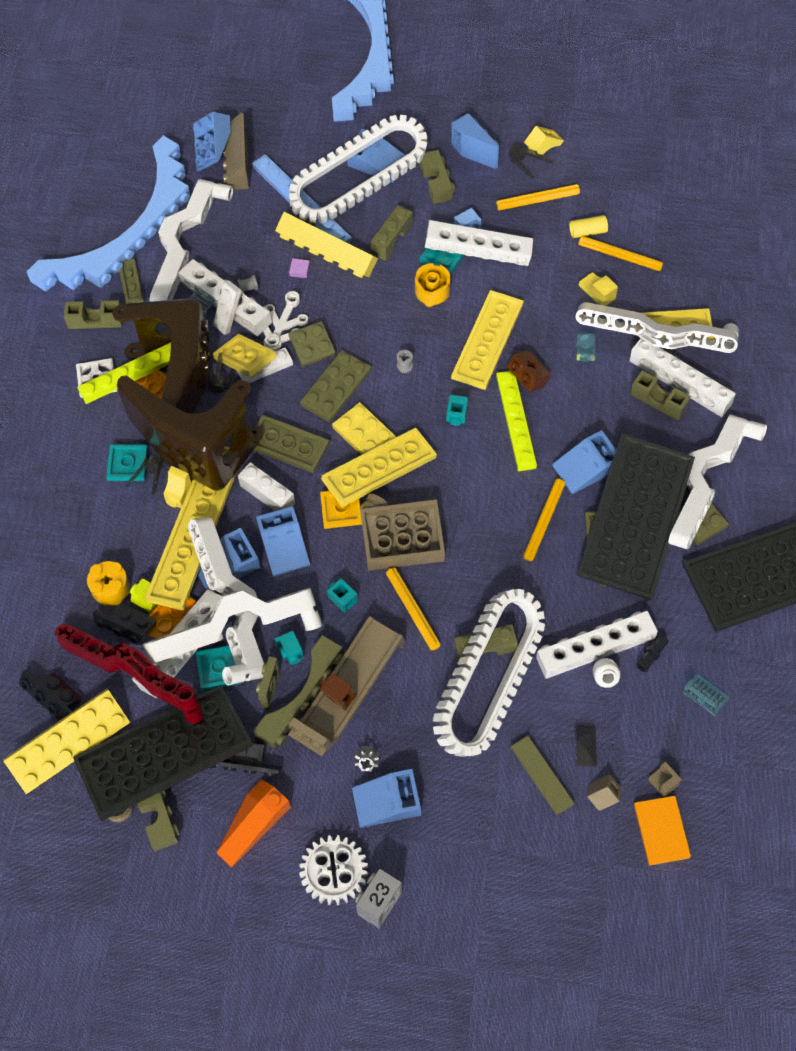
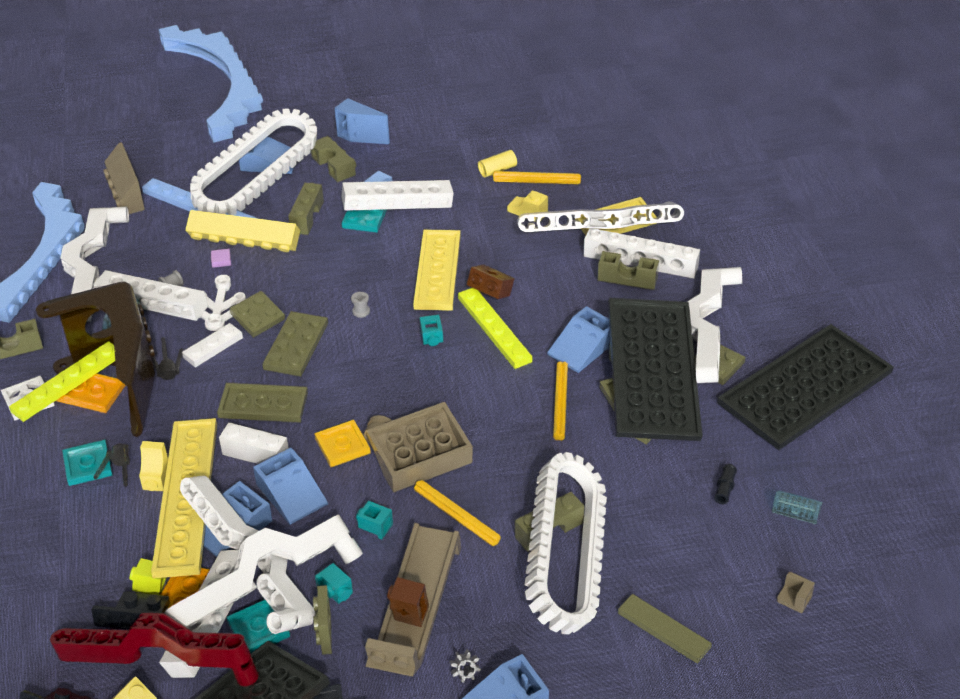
camera: 20 degrees left, 20 degrees down
yellow brick [87,561,130,606] -> none
dark brown piece [117,376,263,491] -> none
olive tile [119,258,144,304] -> none
medium blue slope [193,112,231,172] -> none
light yellow plate [212,334,276,378] -> none
white plate [213,280,242,335] -> none
olive arch [254,635,344,750] -> none
light yellow plate [321,428,437,507] -> none
light yellow plate [332,402,396,455] -> none
yellow brick [415,263,450,307] -> none
yellow axle [496,184,580,211] -> none
clear smoke plant [509,144,552,179] -> none
light yellow arch [524,126,564,155] -> none
white brick [536,611,658,679] -> none
clear smoke slope [575,726,597,766] -> none
clear light blue bracket [576,333,596,362] -> none
dark tan panel [587,774,622,811] -> none
white head [593,658,620,688] -> none
light orange tile [634,796,691,866] -> none

